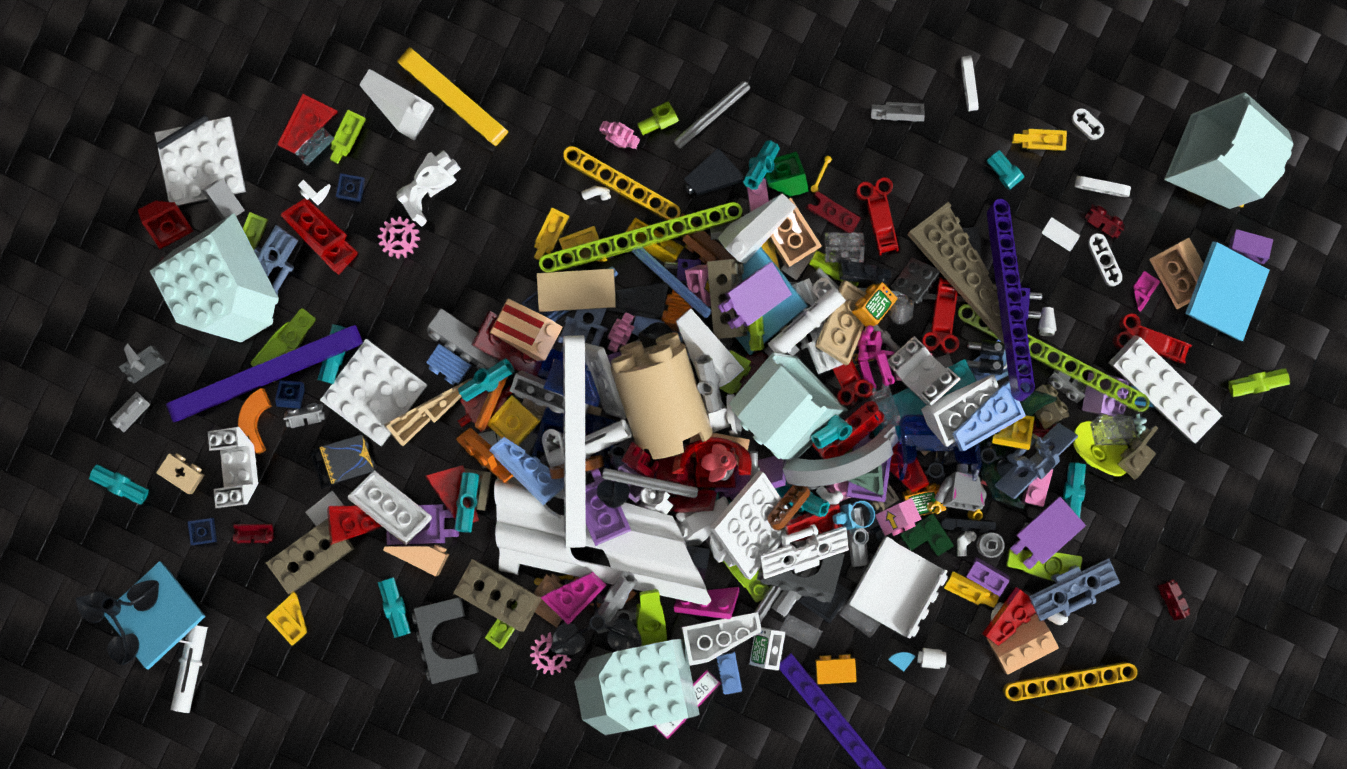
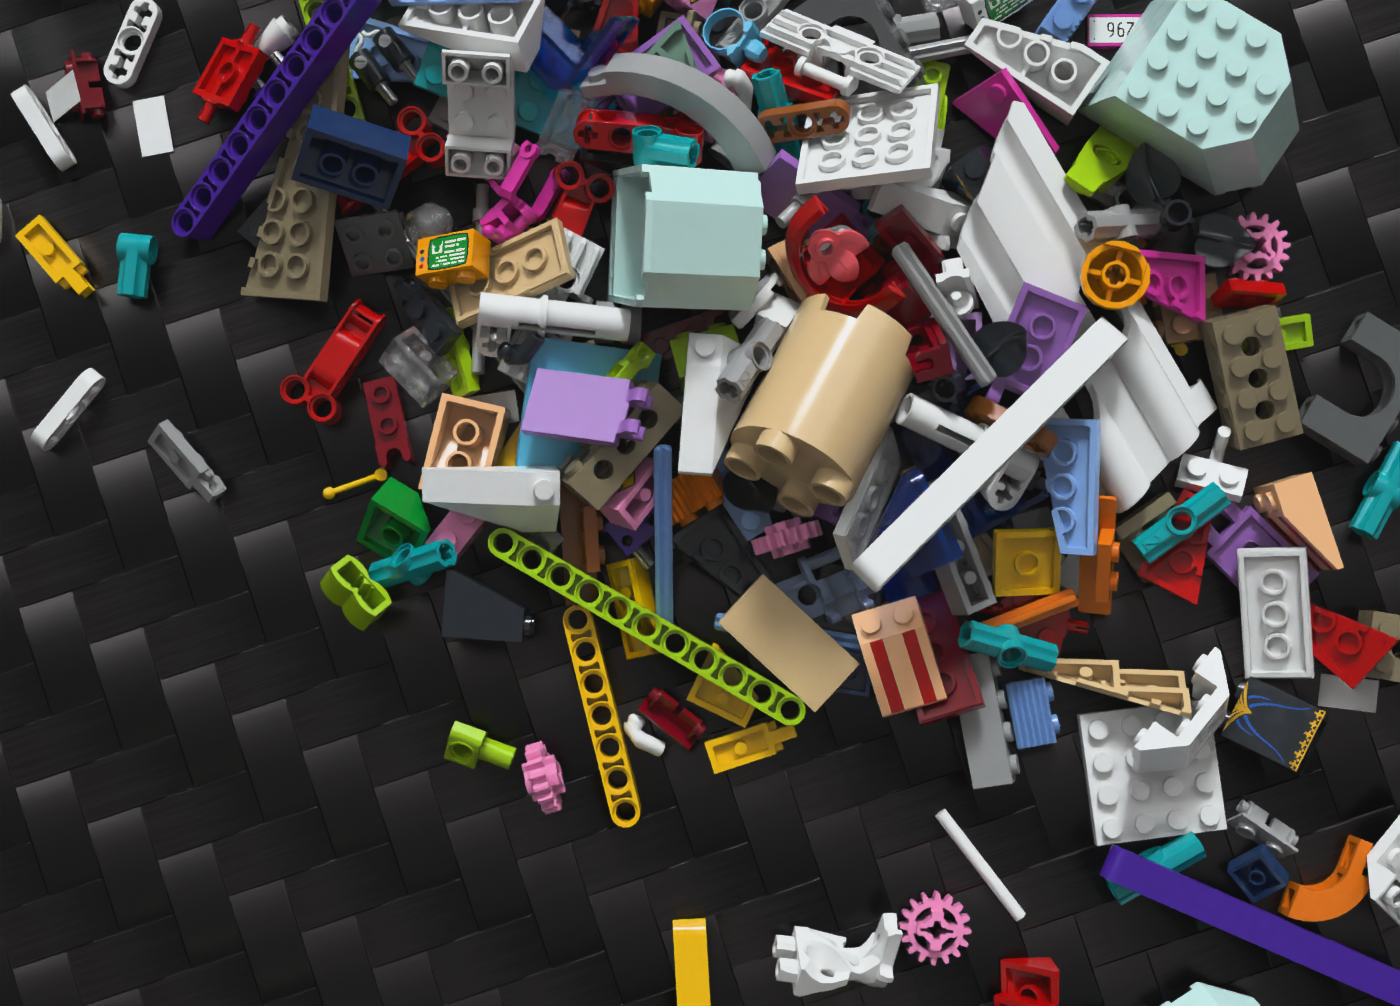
camera: 135 degrees left, 0 degrees up
lime piece [251,309,316,382] -> none
light grey axle [674,81,750,148] -> none
none -> white sticker [46,70,81,123]
none -> red plate [192,22,269,125]
none -> dark blue slope [291,104,411,211]
none -> lime brick [320,555,392,631]
none -> black arm [497,331,545,365]
none -> dark red hinge [637,687,707,750]
none -> white bar [935,809,1026,921]
none -> light orange cylinder [1080,241,1151,310]
none -> white slope [1132,647,1230,773]
none -> white plate [1174,426,1249,503]
none -> red plate [1210,278,1287,309]

